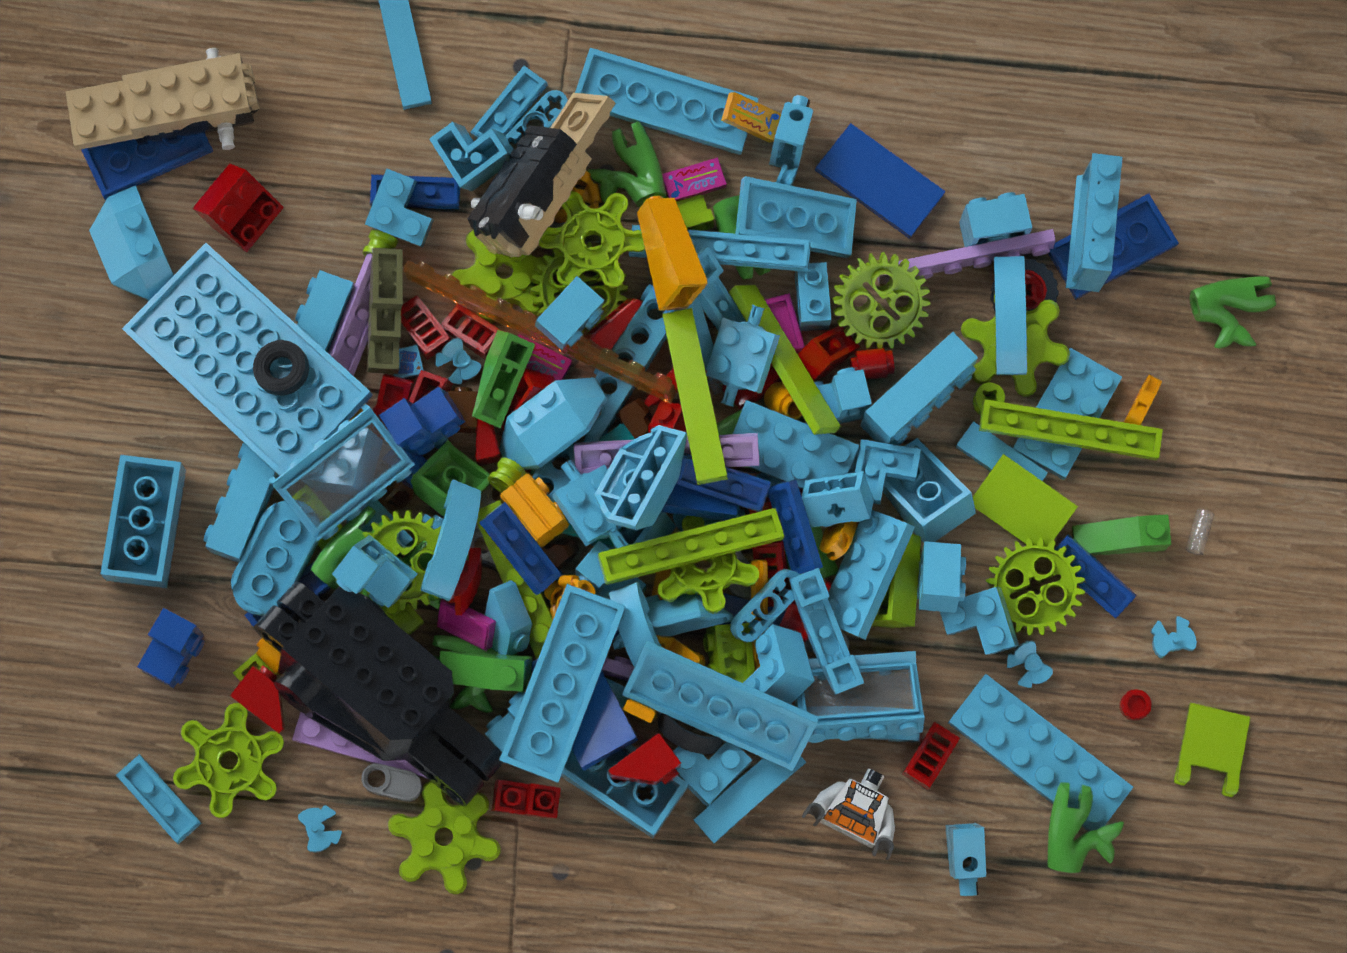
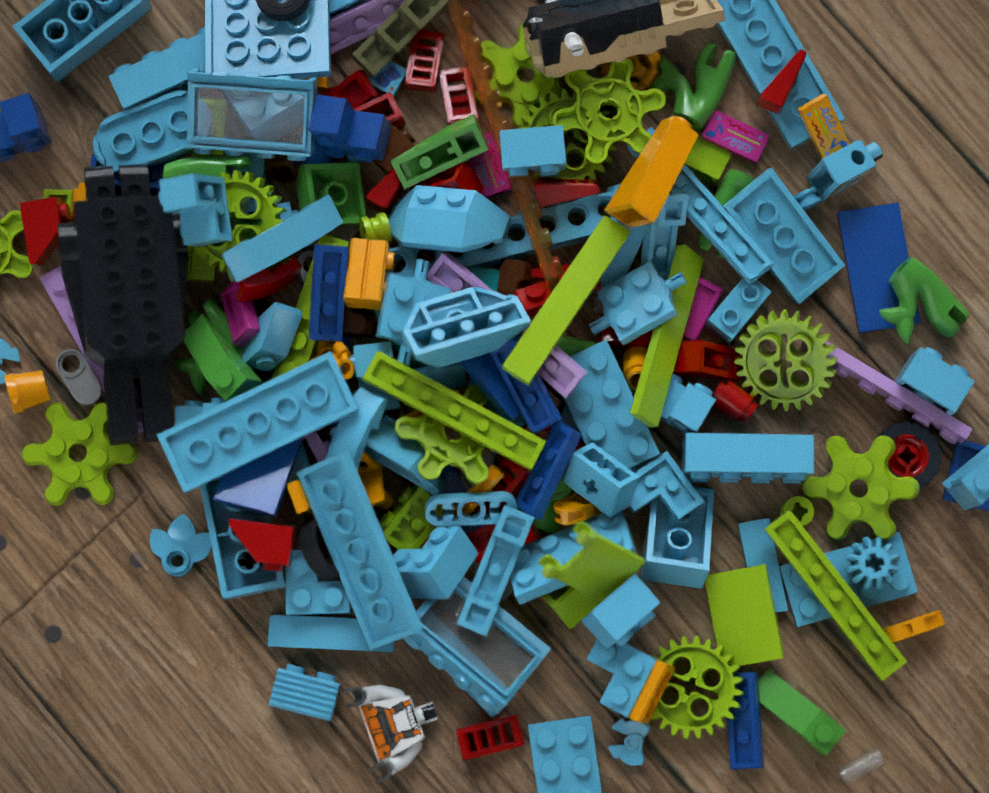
camera: 50 degrees right, 5 degrees up
medium azure piece [435,338,481,384] -> none
red slope [491,779,561,819] -> none
medium azure slope [994,256,1027,375] -> none
none -> light orange piece [4,370,51,414]
none -> medium azure plate [150,514,212,577]
none -> medium azure brick [269,664,341,721]
none -> lime flag [539,521,645,602]
none -> light orange tile [629,660,675,724]
none -> red slope [757,49,807,114]
none -> medium azure gear [845,537,899,590]
none -> bright green piece [879,257,970,345]

